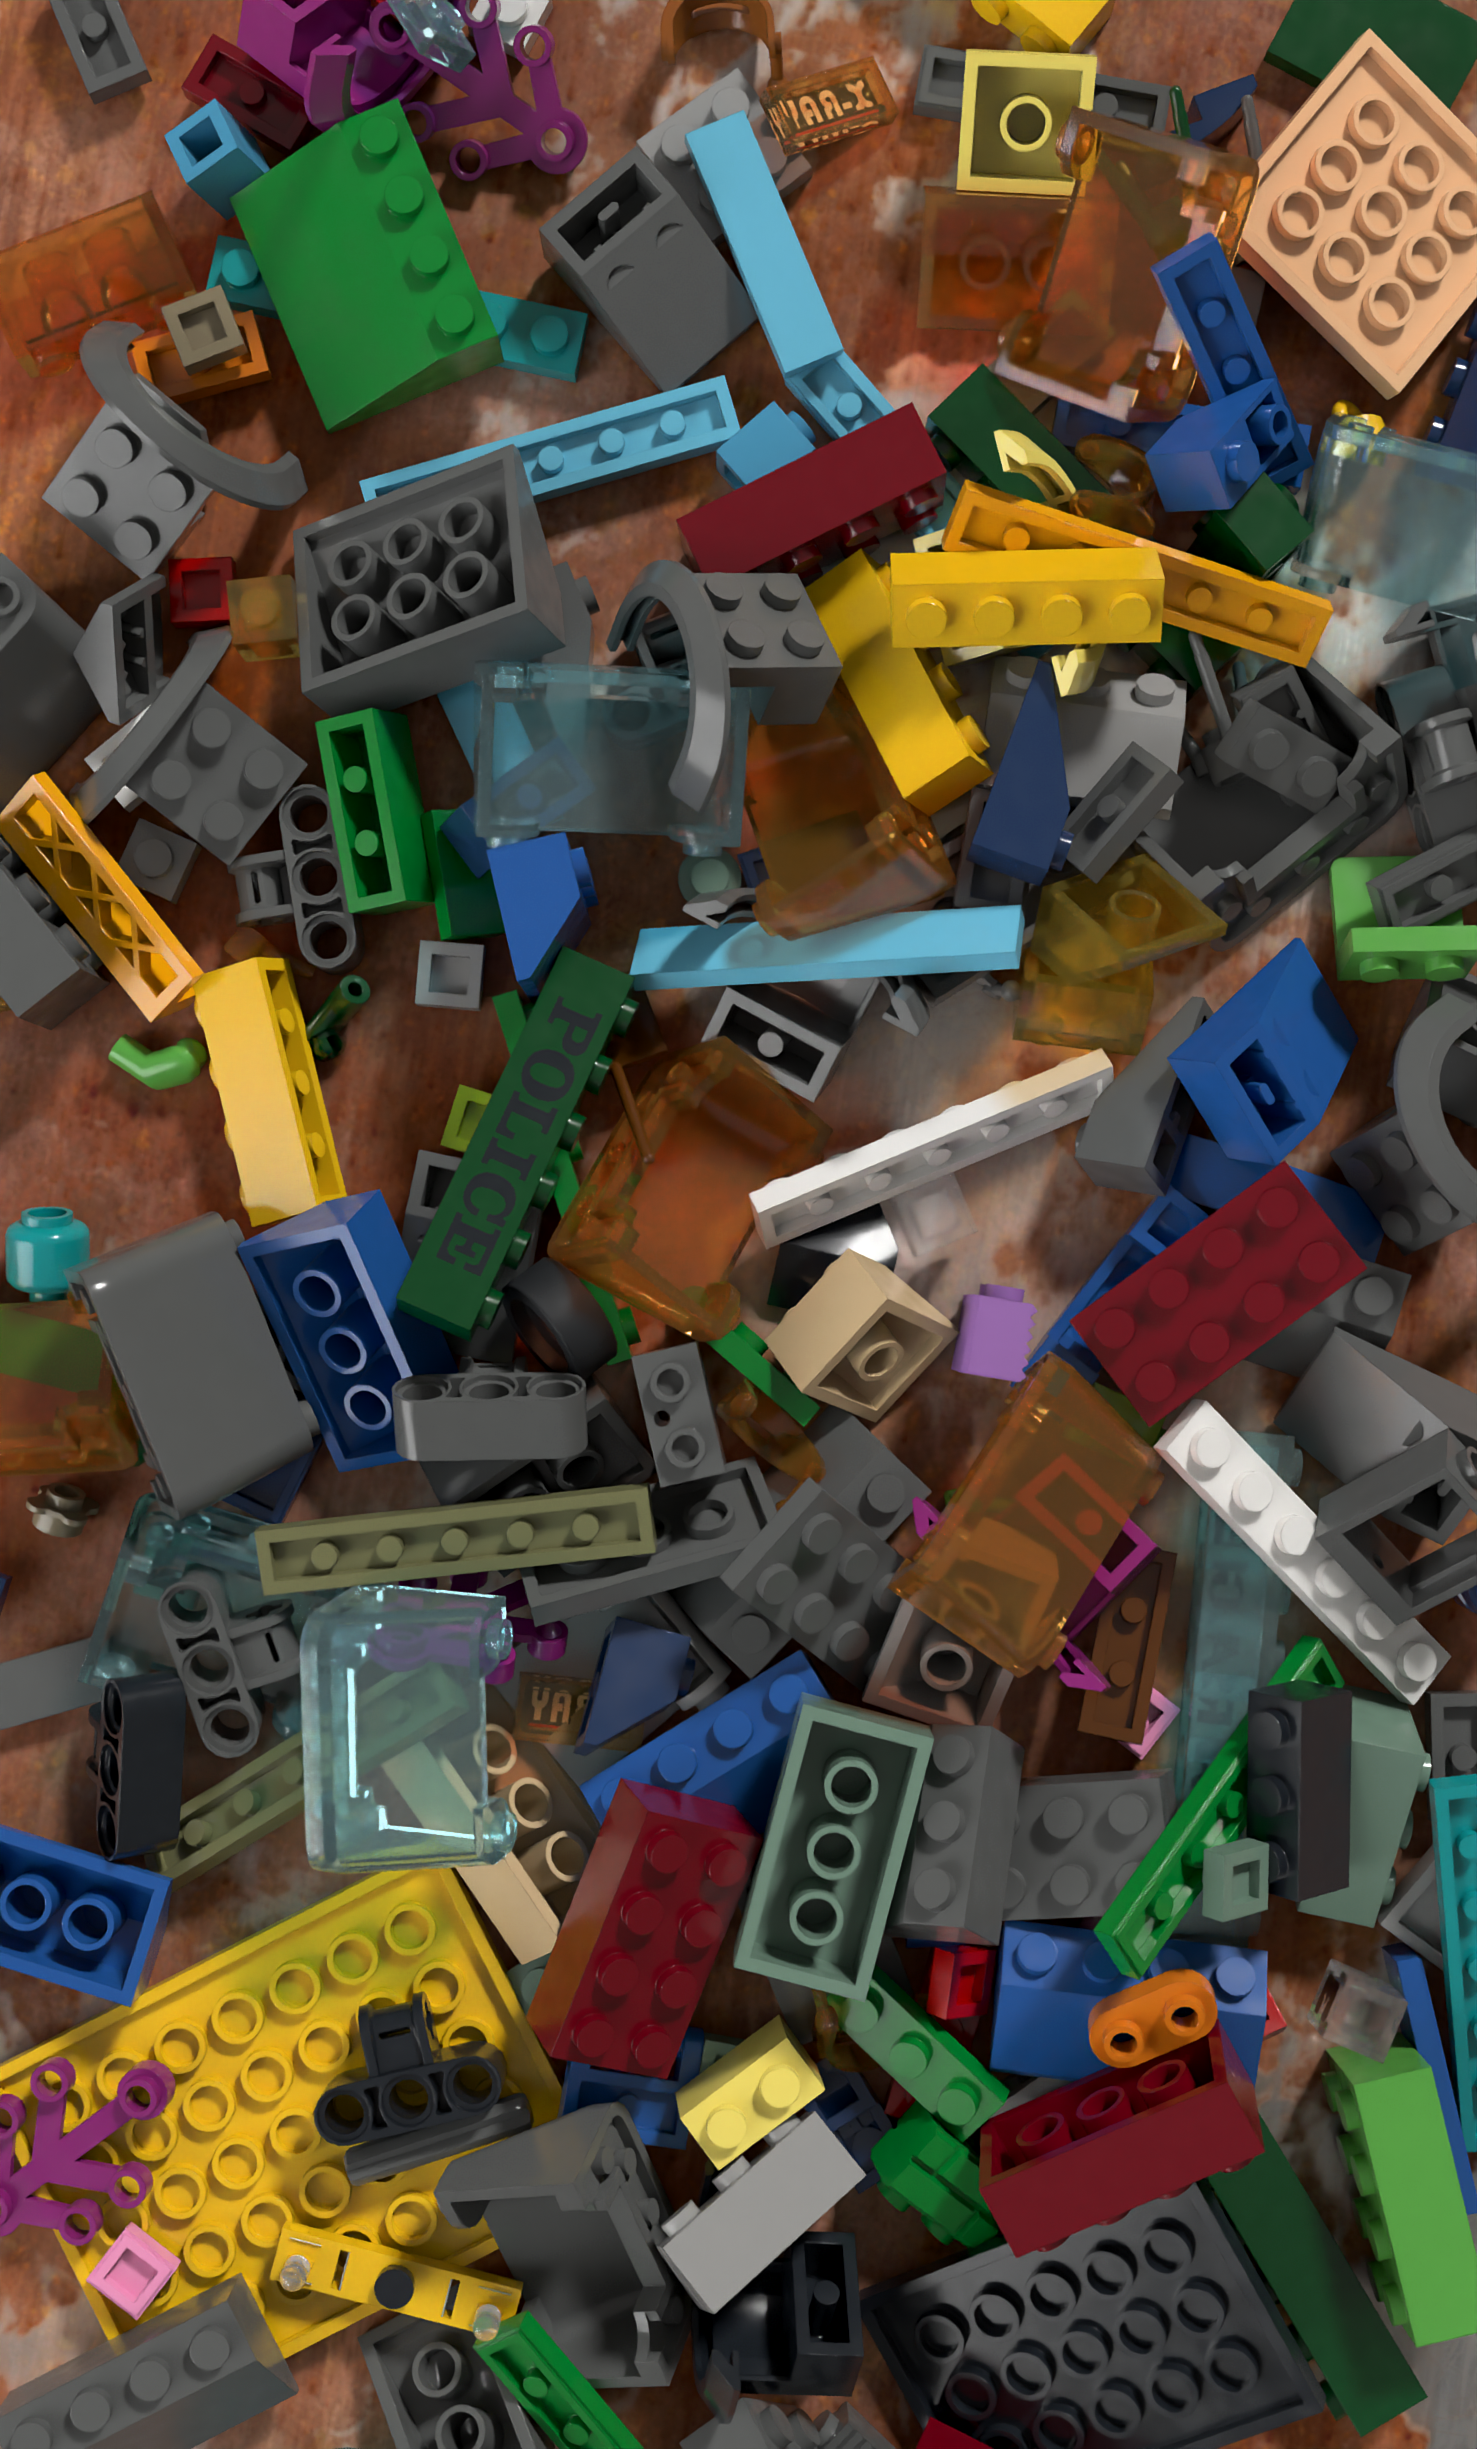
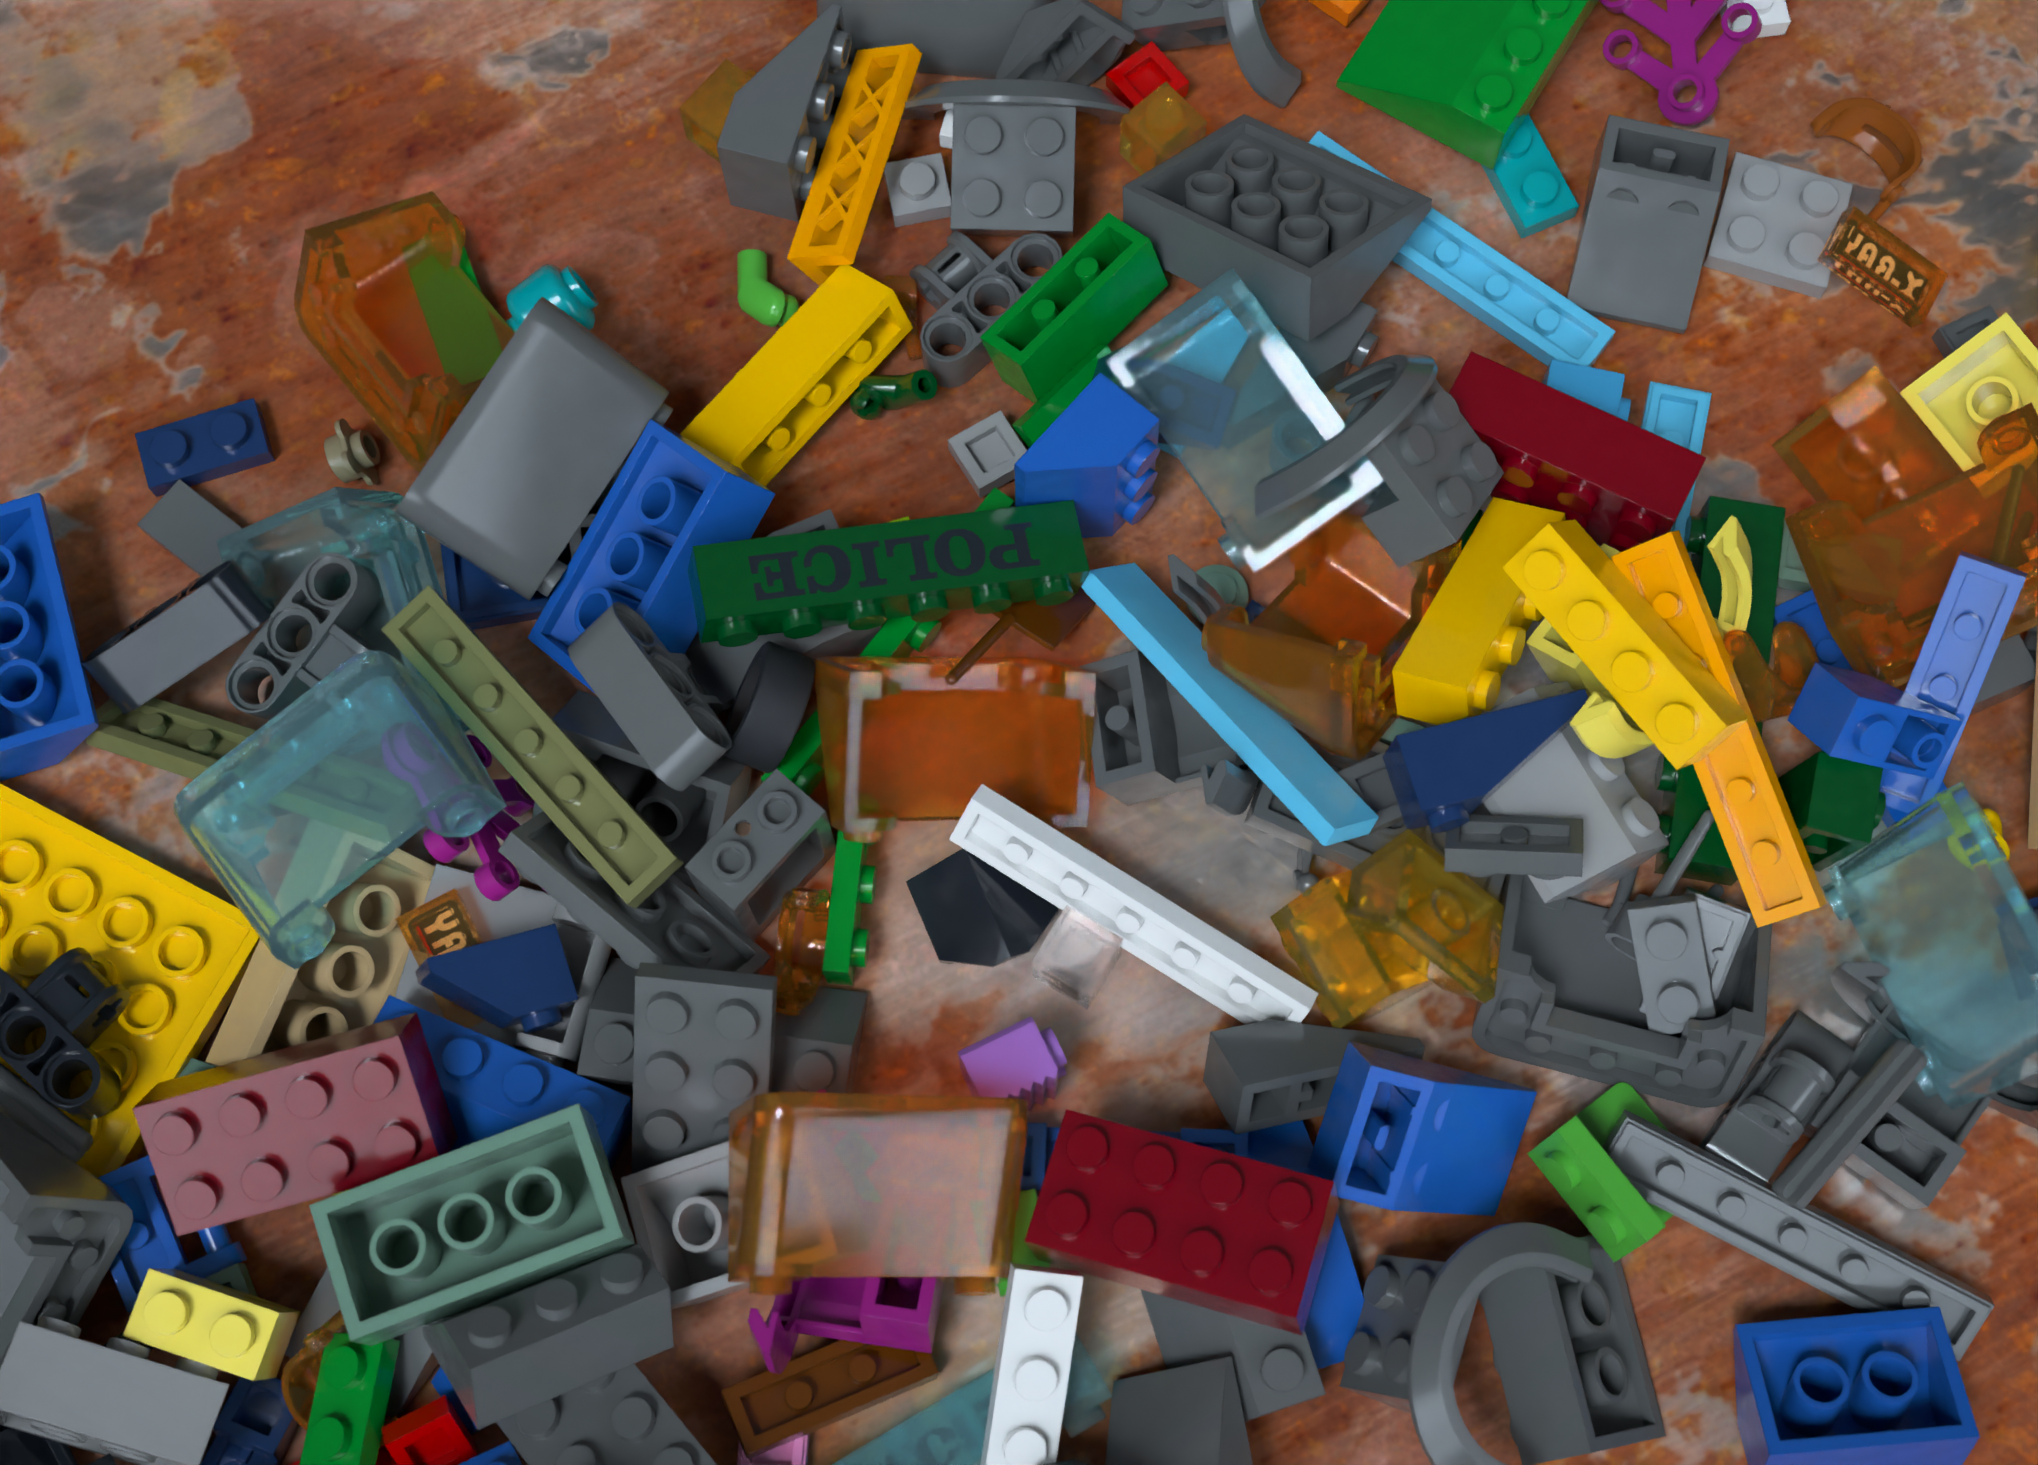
camera: 55 degrees right, 15 degrees down
medium azure tile [684,110,844,379] -> none
tan slope [764,1248,960,1423] -> none

